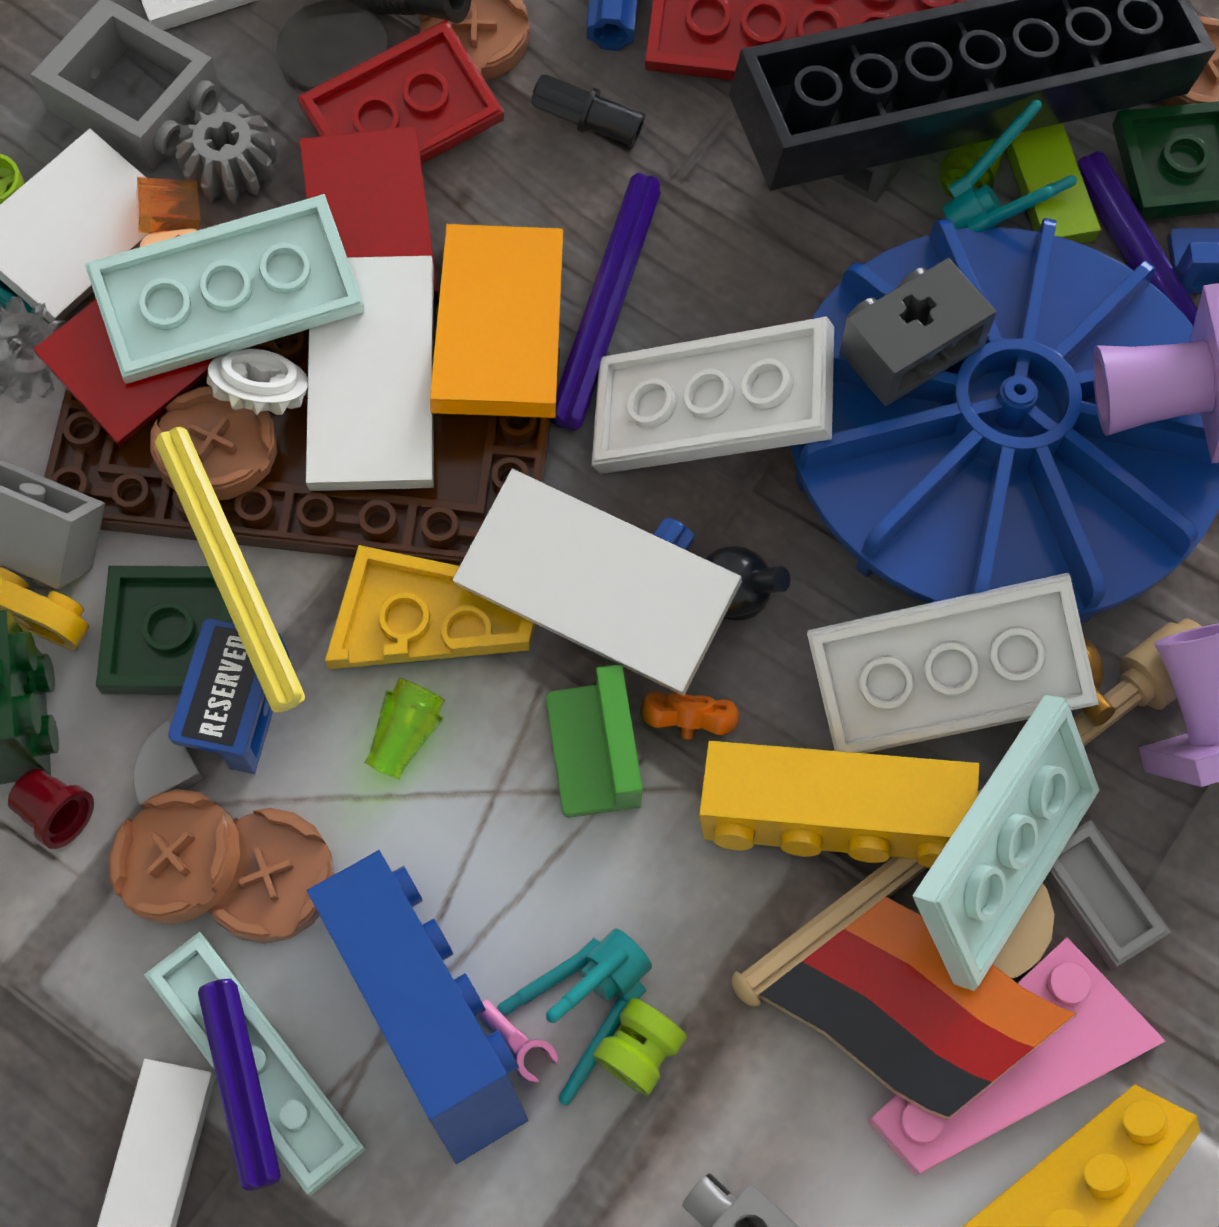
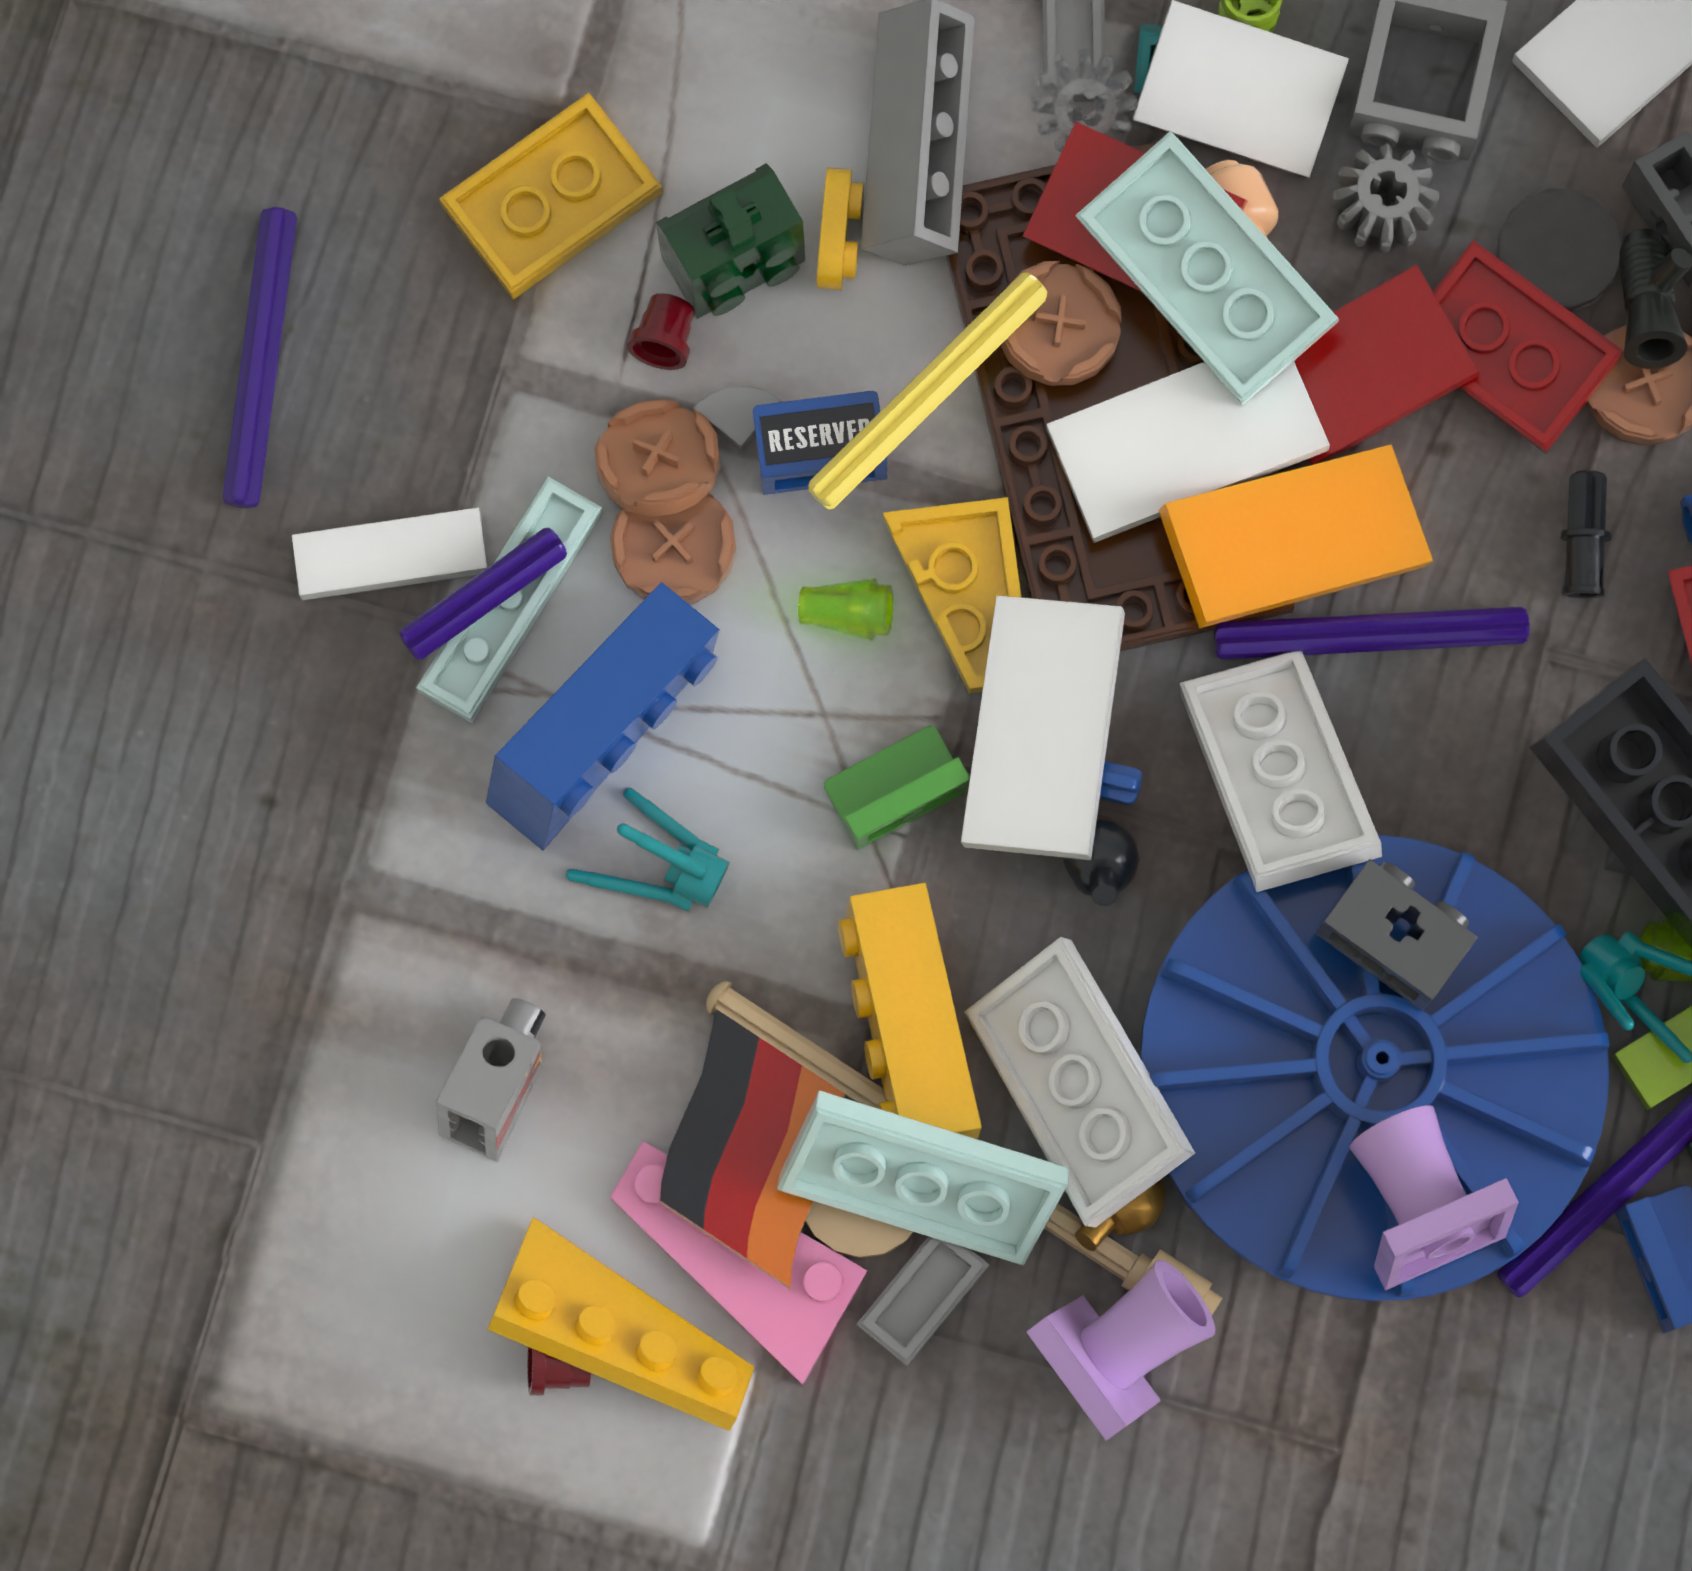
camera: 75 degrees right, 10 degrees up
dark green plate [96,566,233,695] -> none
clear orange tile [136,177,201,233] -> none
white gear [206,349,308,415] -> none
bright pink hand [479,999,558,1082] -> none
lime wheel [592,998,688,1097] -> none
orange piece [640,691,740,739] -> none

